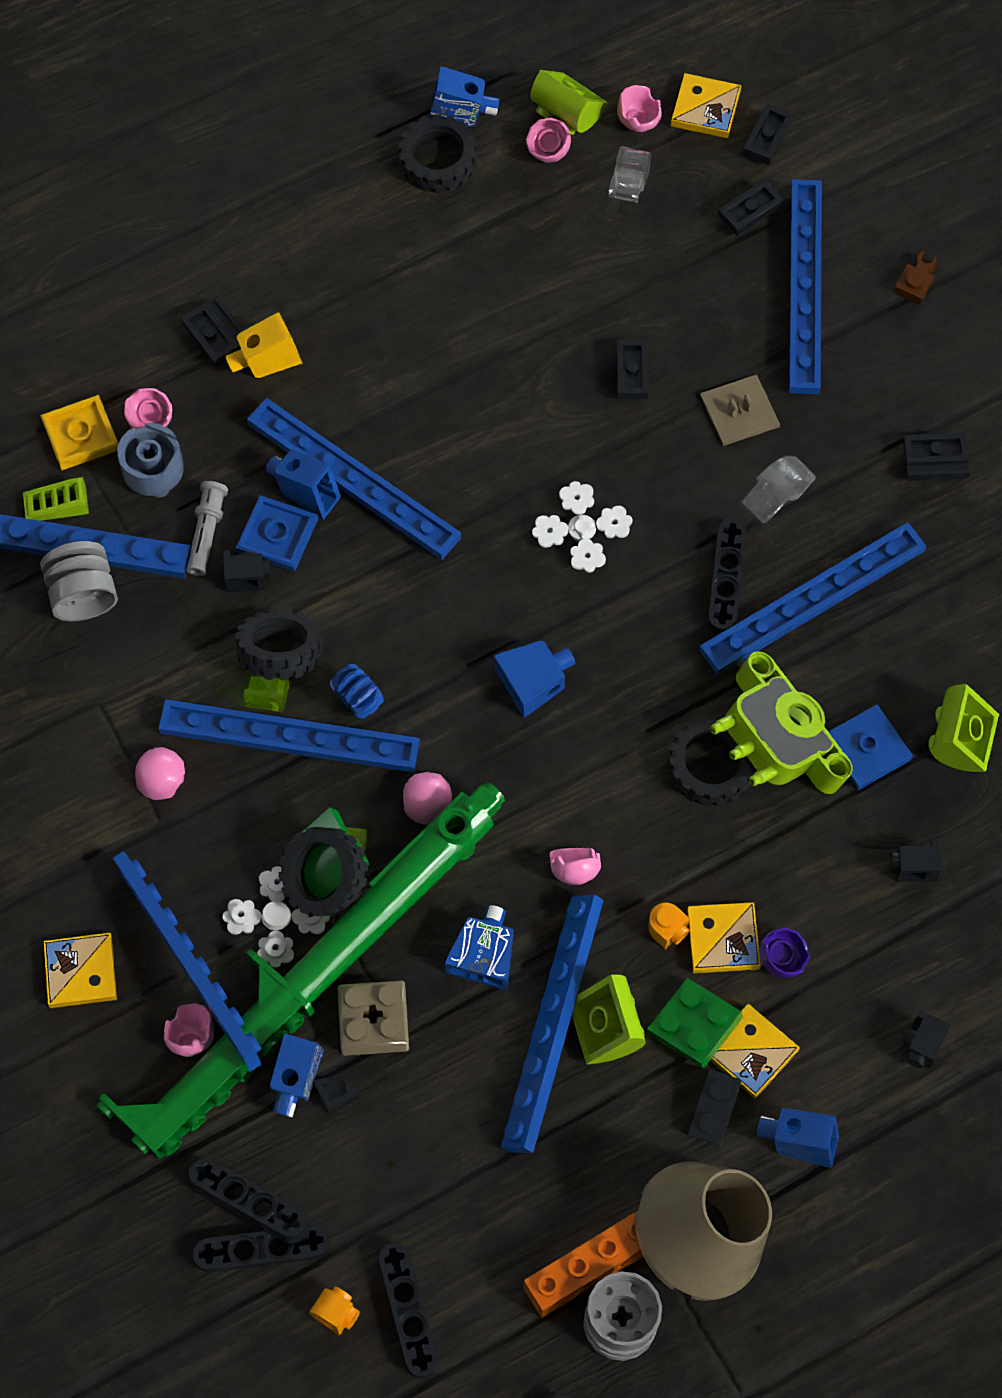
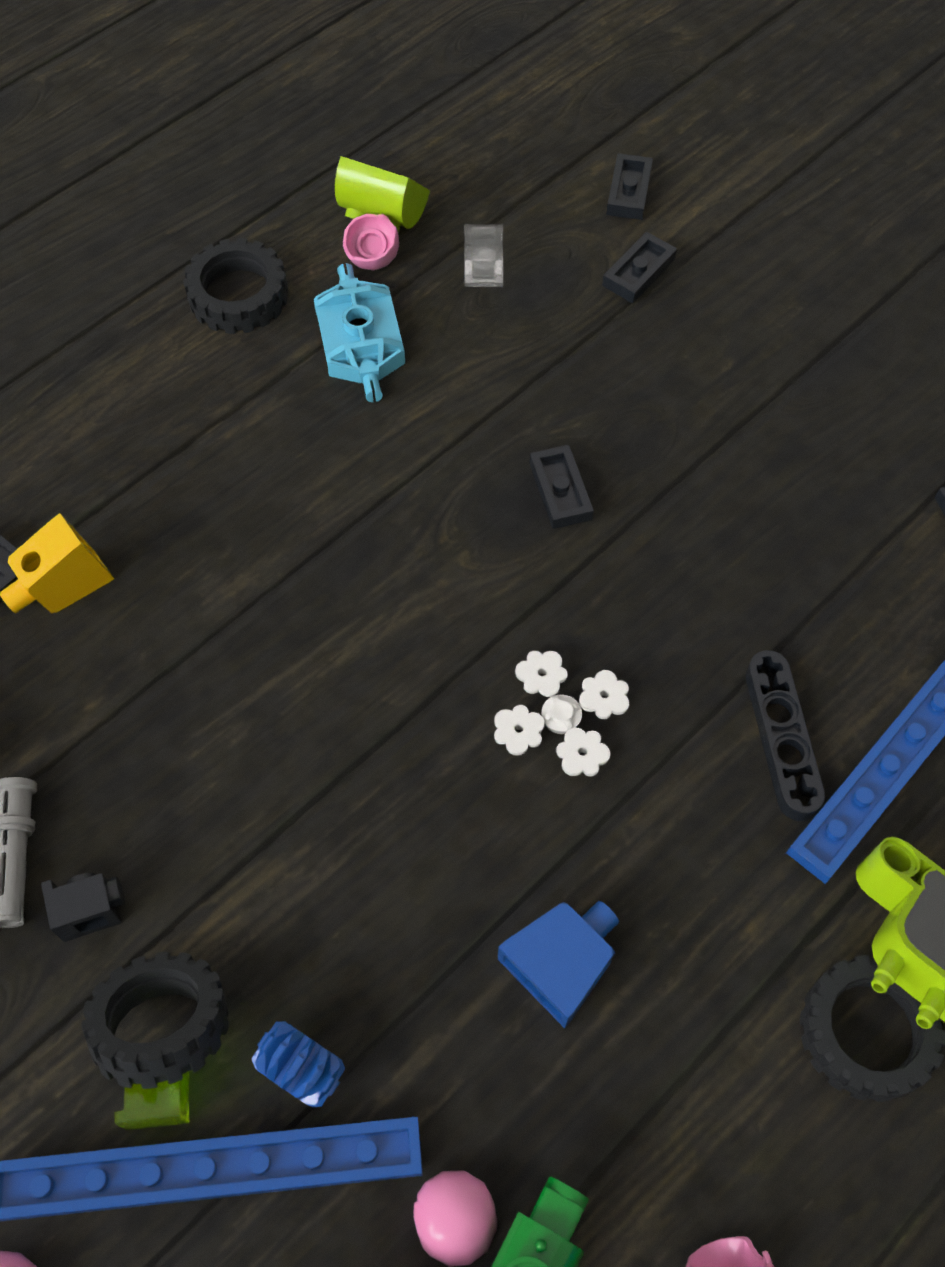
camera: 15 degrees left, 5 degrees down
blue plate [236,495,318,572] -> none
blue plate [247,398,461,560] -> none
blue torso [266,450,341,520] -> none
blue torso [429,66,499,127] -> none
bright pink hair [617,85,661,132] -> none
tile [671,73,741,139] -> none
dark tan piece [700,375,780,446] -> none
clear brick [742,456,816,523] -> none
blue plate [789,179,822,394] -> none
reddish brown plate [893,251,937,305] -> none
none -> medium azure plate [314,263,405,402]

